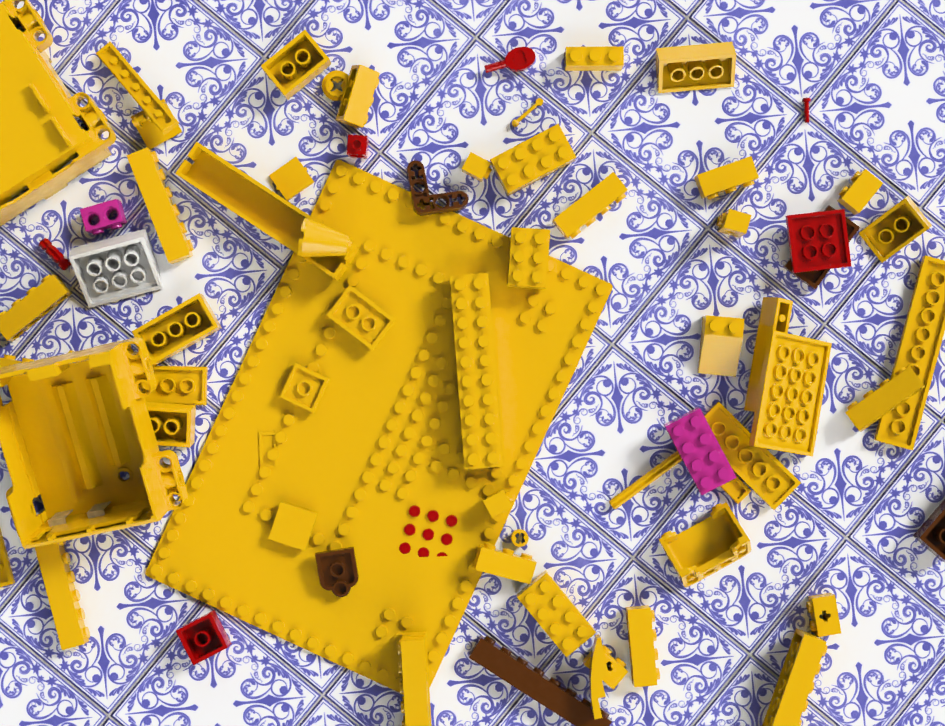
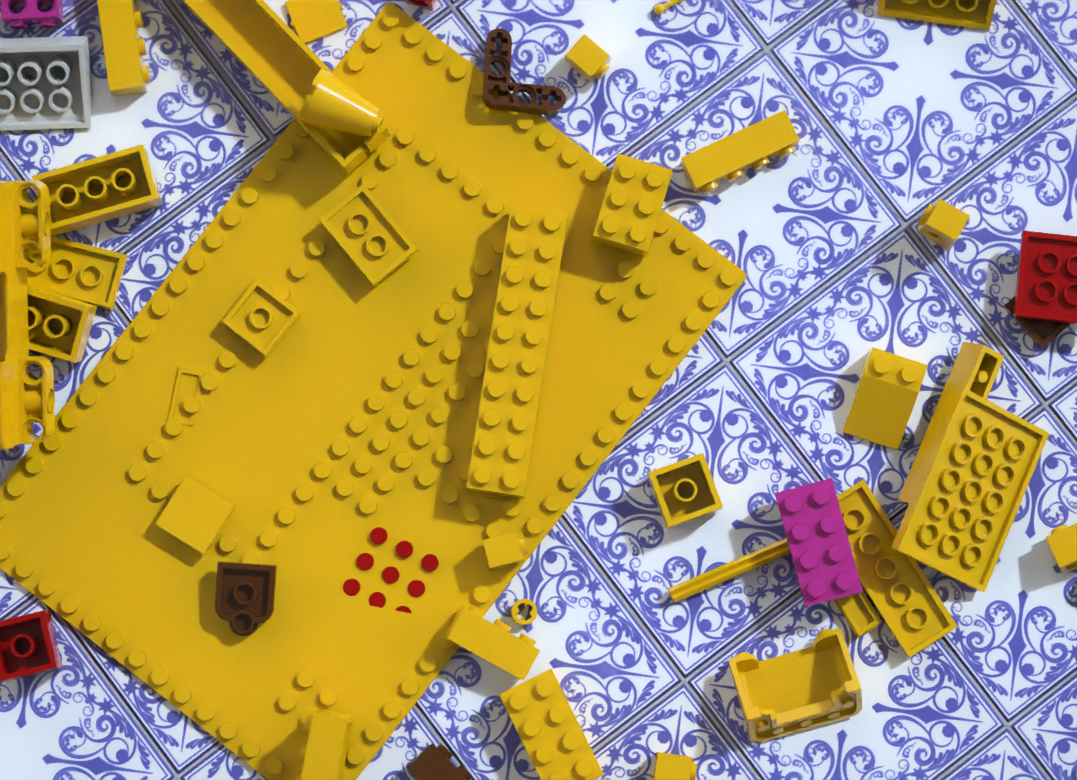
camera: 15 degrees right, 5 degrees down
yellow brick [490,124,576,196] -> none
yellow brick [694,156,759,200] -> none
none -> yellow brick [647,453,723,529]

